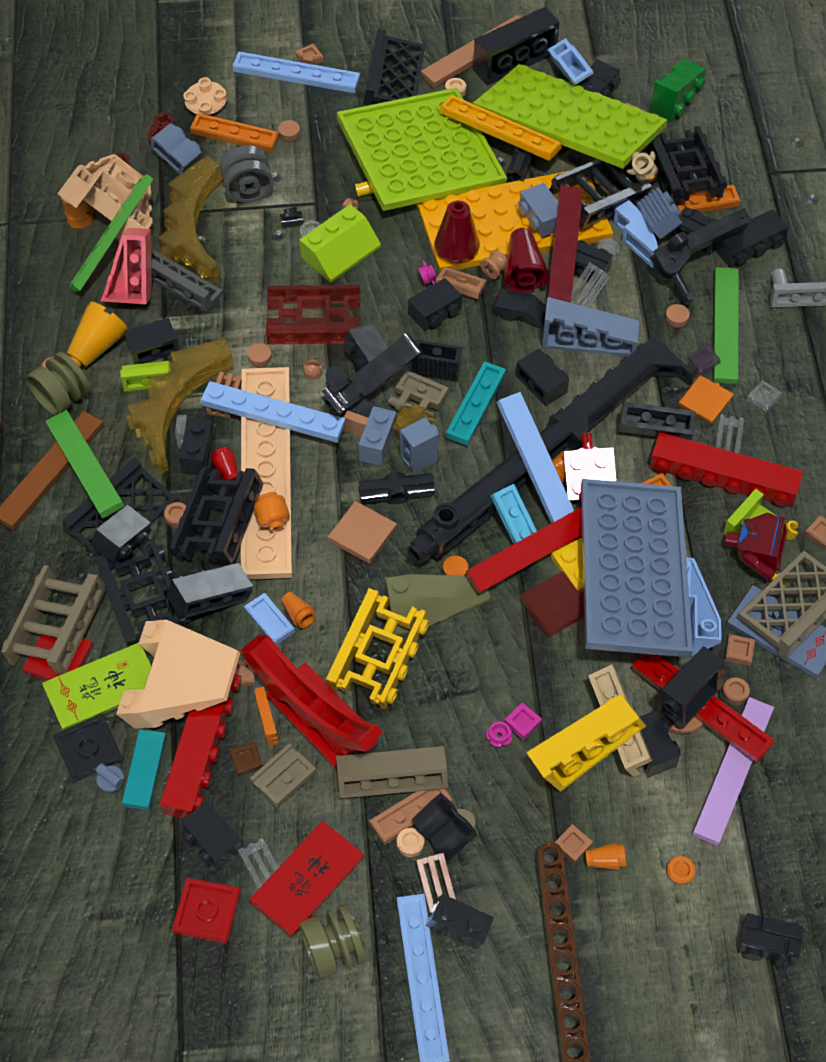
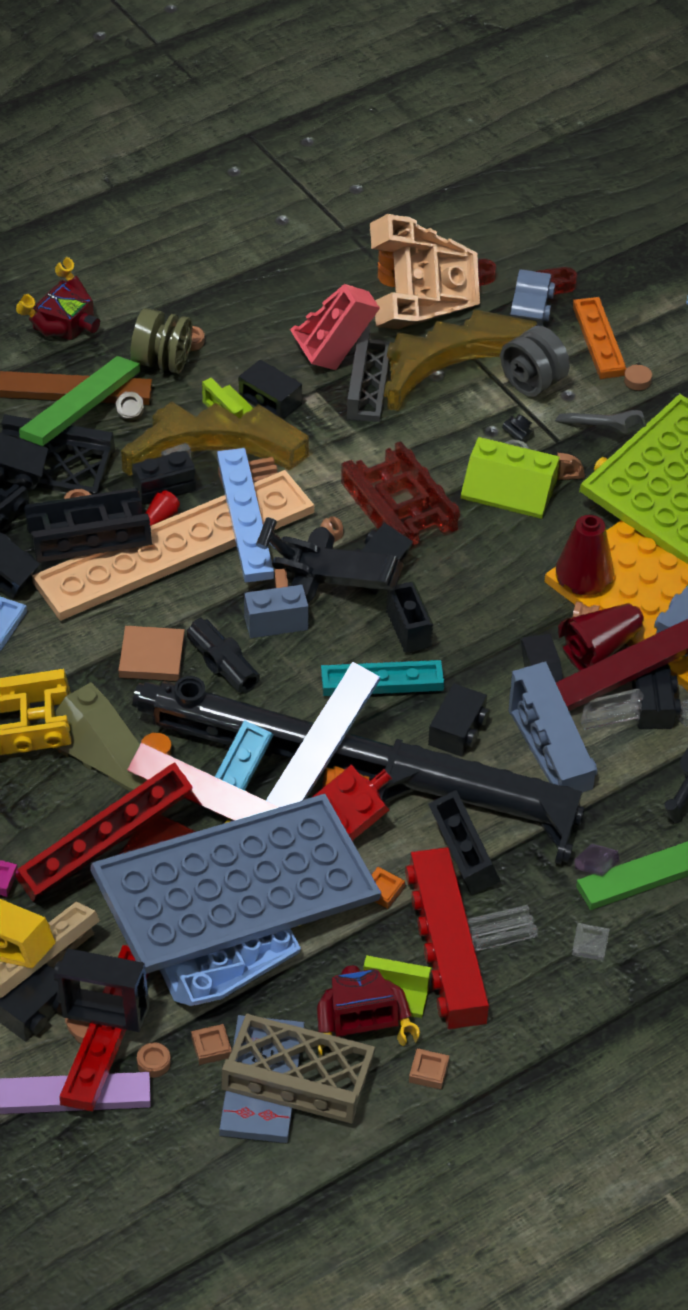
camera: 60 degrees right, 10 degrees down
light orange cone [66,301,128,368] -> none
bright green tile [68,174,153,293] -> none
light nougat dish [183,77,227,115] -> none
nougat tile [248,343,272,367] -> none
orange head [254,492,290,531] -> none
orange cone [281,592,316,628] -> none
dark tan plate [388,370,449,422] -> none
clear yellow brick [393,403,436,431] -> none
sand blue brick [400,417,440,474] -> none
black brick [408,278,462,331] -> none
dark pink plate [418,260,437,285] -> none
nougat tile [435,267,487,299] -> none
nougat tile [665,304,690,328] -> none
orange piece [678,375,734,424] -> none
none -> red brick [15,762,193,902]
none -> tile [116,392,144,421]
none -> dark grey piece [555,410,646,434]

